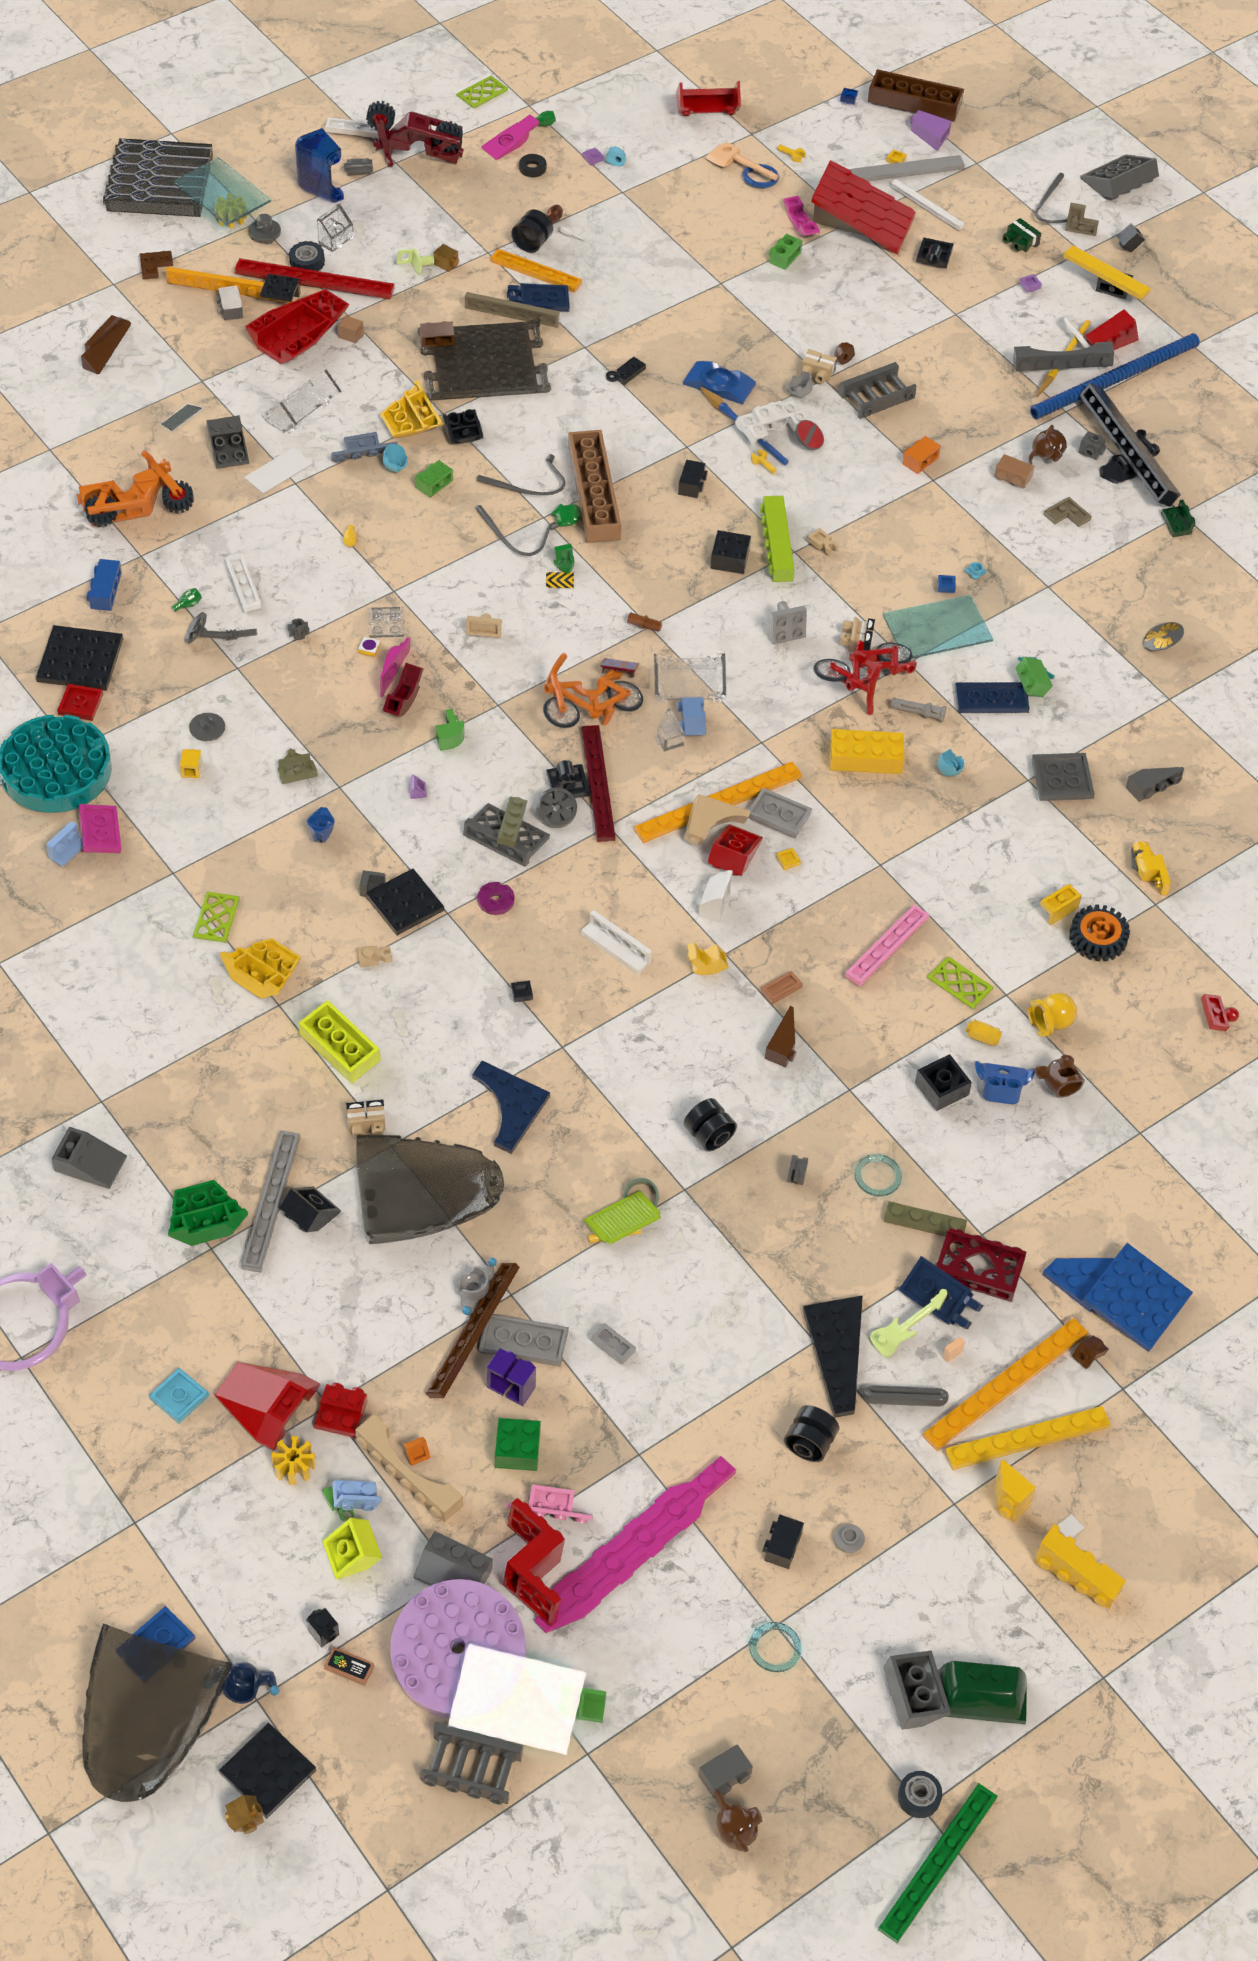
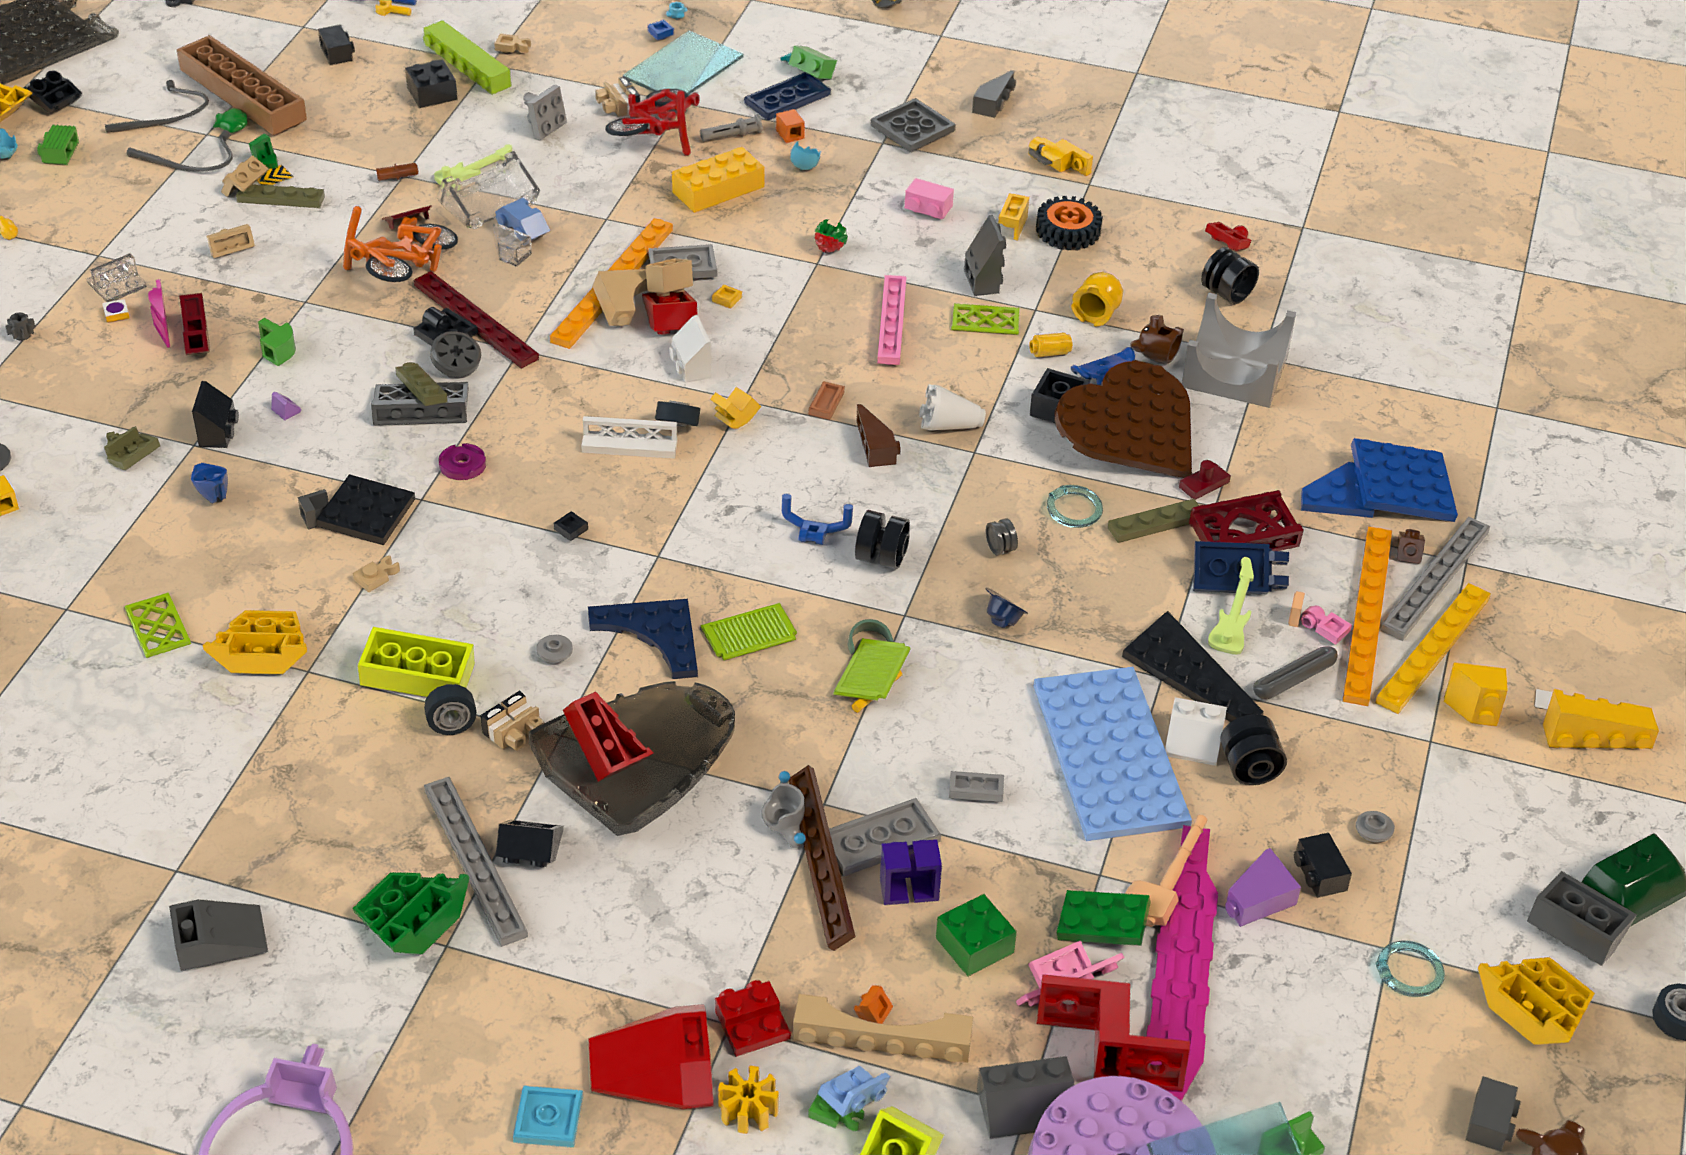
camera: 35 degrees left, 10 degrees down
none -> black slope [192,381,239,448]
none -> tan bracket [221,156,268,197]
none -> olive plate [236,184,325,208]
none -> black wheel [424,684,477,735]
none -> yellowish green piece [434,144,513,190]
none -> light grey piece [537,635,573,663]
none -> red wedge [562,691,654,782]
none -> tan brick [646,258,693,296]
none -> black wheel [655,401,701,427]
none -> lime window [701,603,797,661]
none -> orange brick [776,109,805,143]
none -> blue piece [781,493,853,545]
none -> piece [814,219,848,253]
none -> bright pink brick [905,178,954,219]
none -> white cone [919,384,986,431]
none -> dark grey slope [964,215,1006,296]
none -> dark blue piece [985,587,1028,628]
none -> light blue plate [1034,667,1192,841]
none -> reddish brown plate [1055,360,1192,478]
none -> green plate [1056,890,1151,946]
none -> light nougat piece [1125,815,1207,927]
none -> white slope [1165,697,1227,766]
none -> dark red tile [1179,460,1231,500]
none -> light grey piece [1182,293,1296,408]
none -> black wheel [1201,247,1259,304]
none -> medium lavender slope [1225,848,1301,927]
none -> bright pink plate [1301,605,1352,645]
none -> light grey tile [1381,517,1490,641]
none -> yellow wedge [1478,957,1595,1045]

